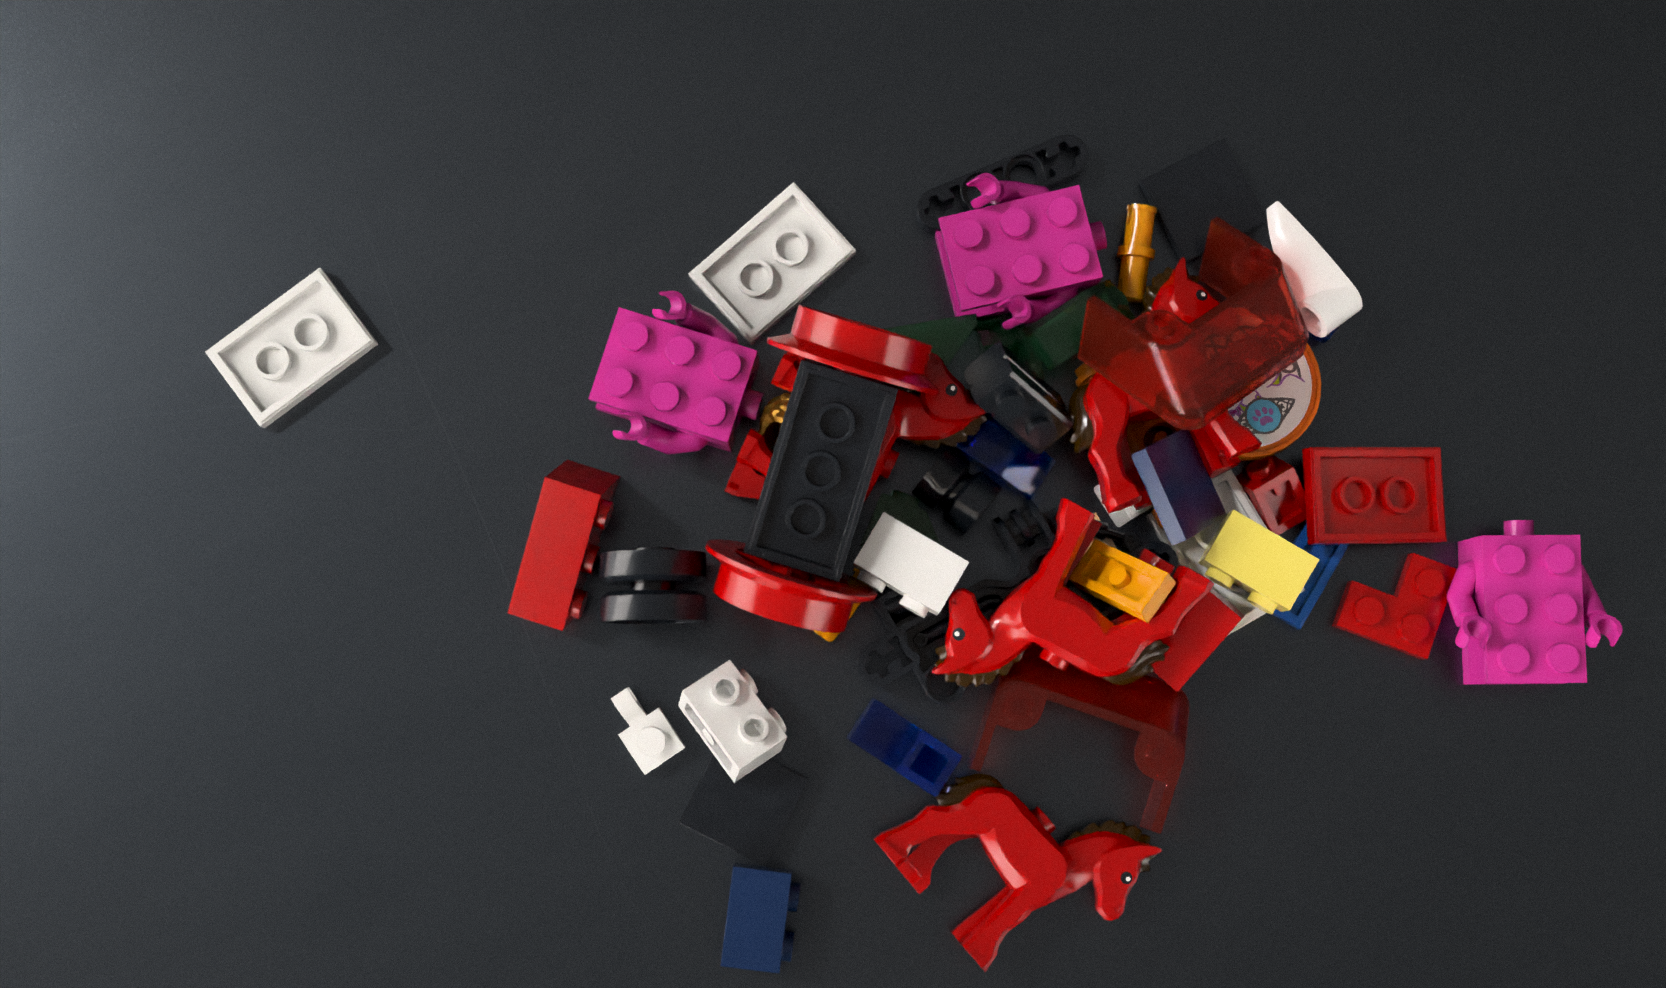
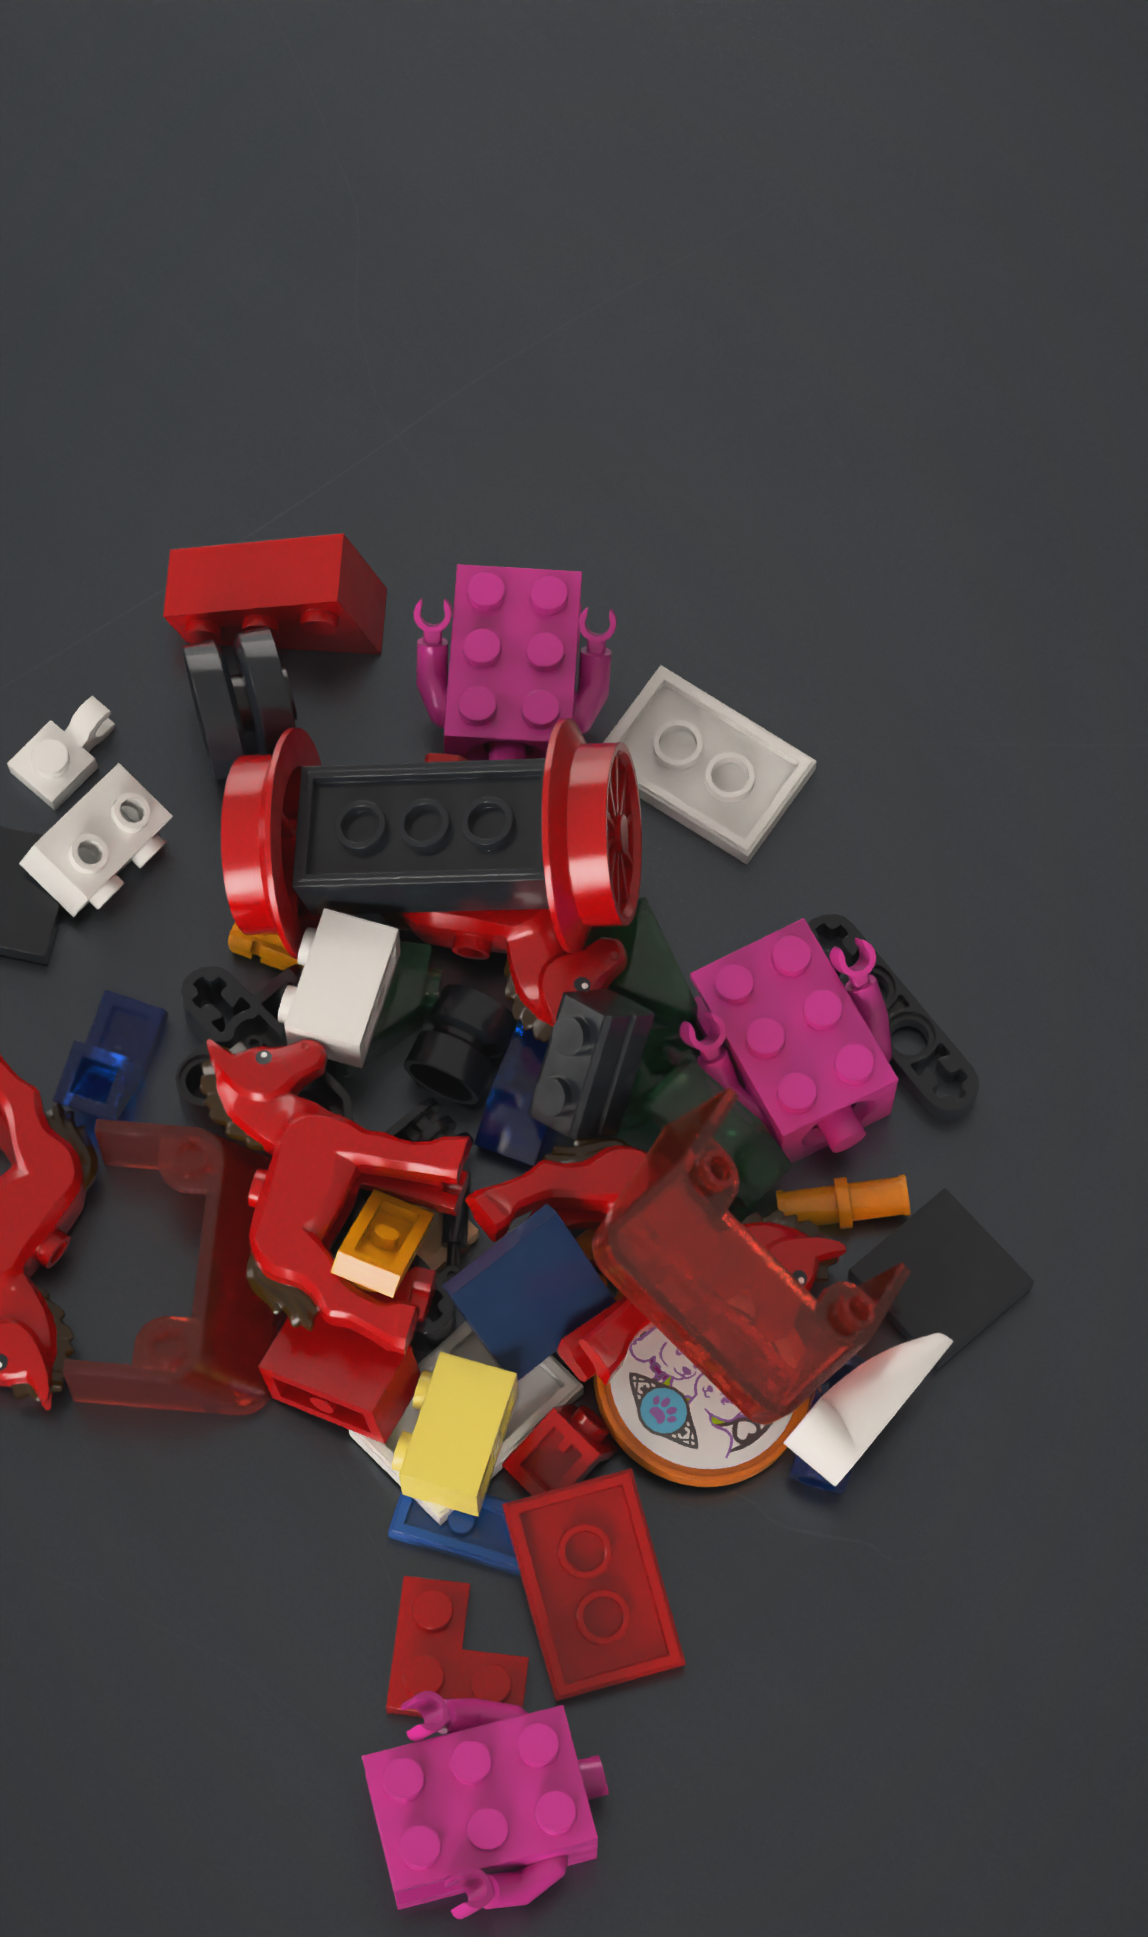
camera: 75 degrees right, 15 degrees down
white tile [205,268,378,429] -> none

